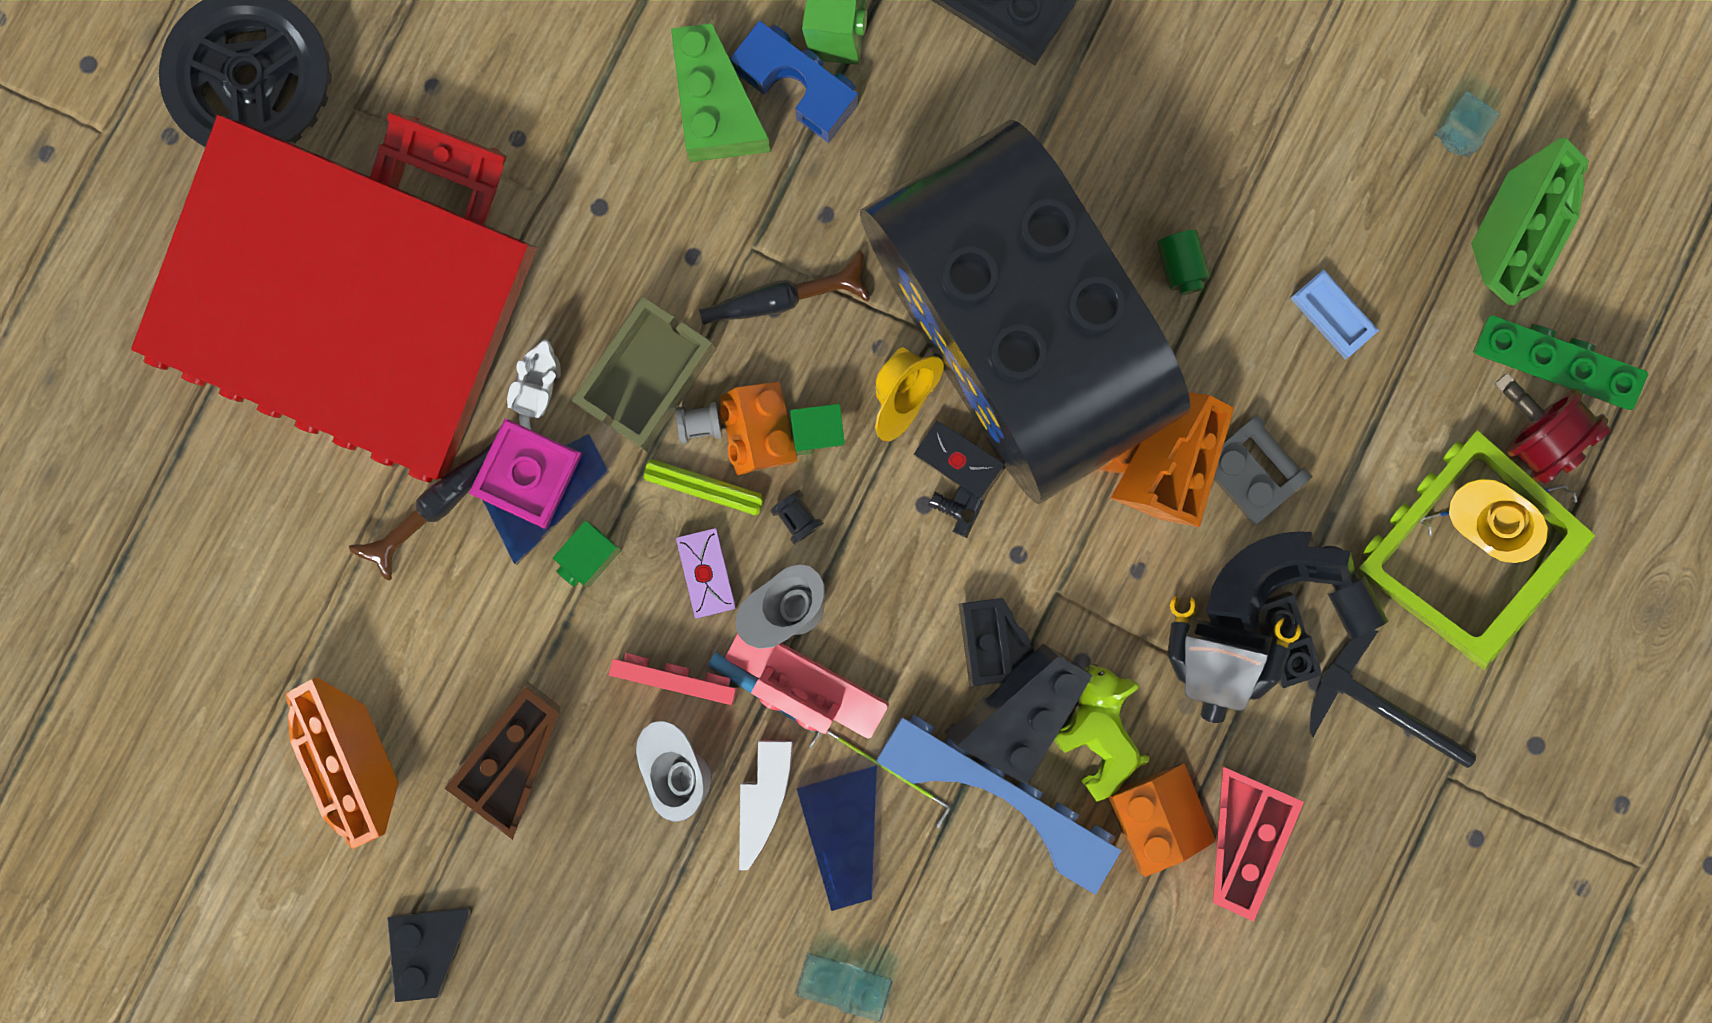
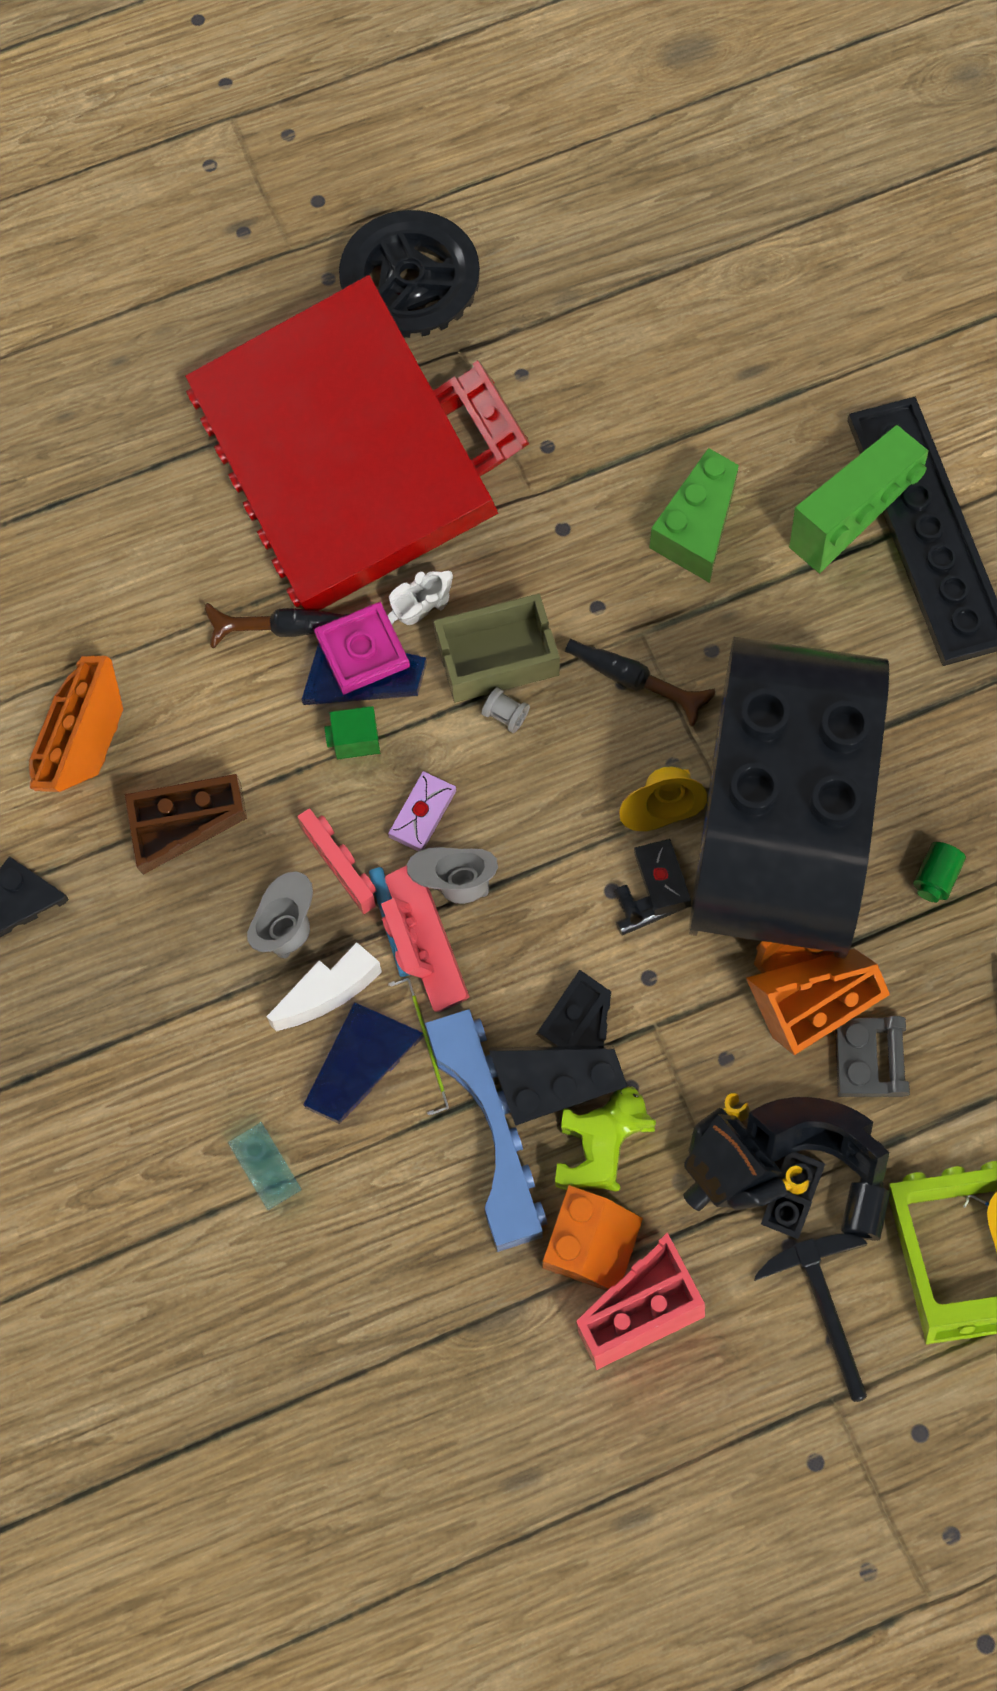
camera: 40 degrees right, 15 degrees down
lime axle [643,459,764,515] -> none
orange bracket [719,381,798,476] -> none
blue arch [730,20,858,143] -> none
black bush [770,490,824,545] -> none
green panel [790,404,845,456] -> none

